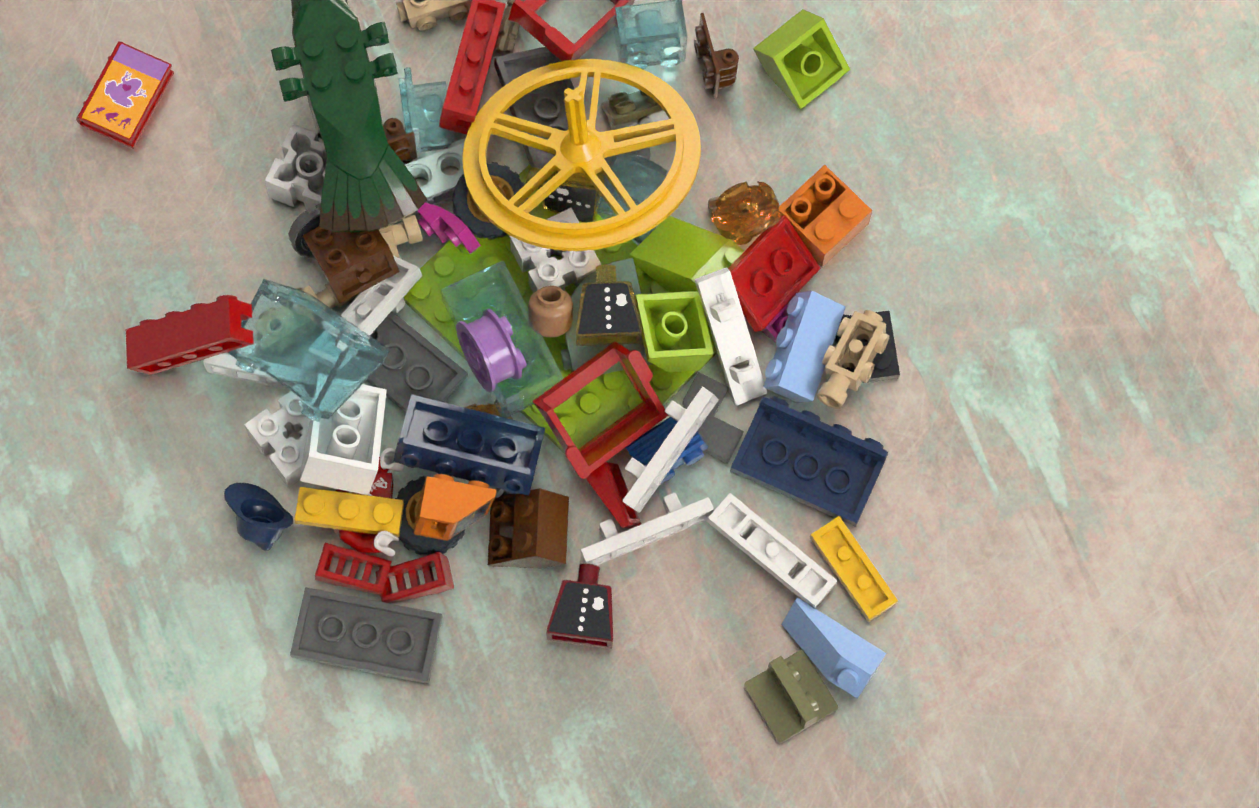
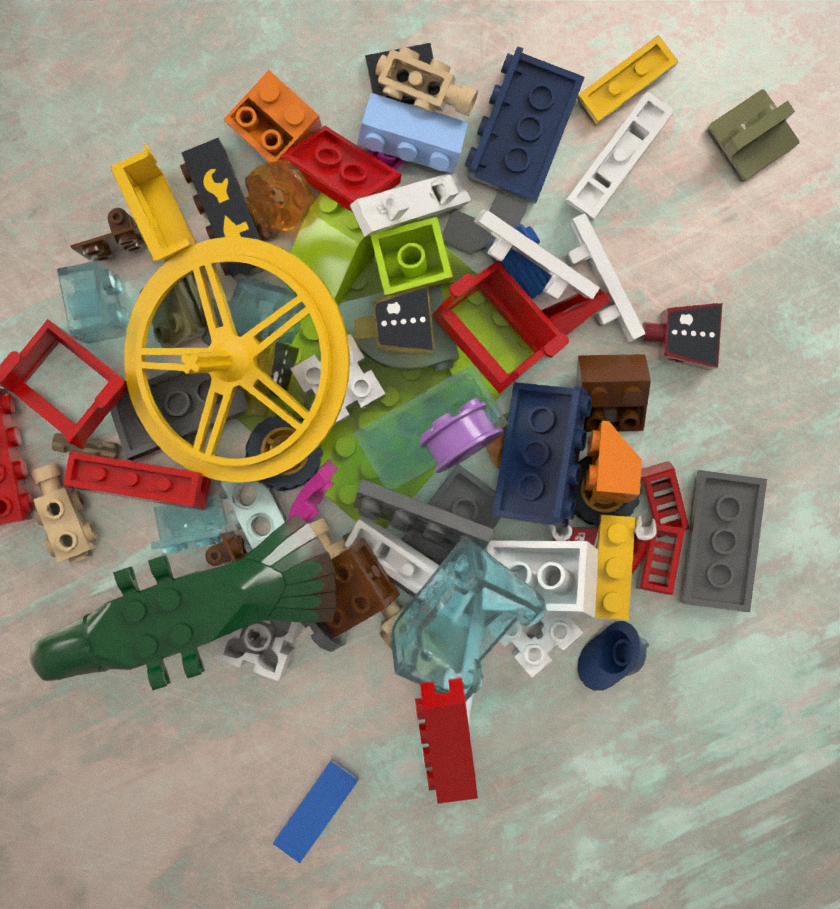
camera: 90 degrees left, 15 degrees up
piece [76,41,174,149] -> none
medium nougat head [528,286,573,337] -> none
lime slope [753,9,851,109] -> none
light blue slope [781,597,886,699] -> none
none -> yellow piece [110,144,197,263]
none -> black brick [180,137,266,282]
none -> blue tile [273,759,359,863]
none -> dark grey plate [354,479,494,557]

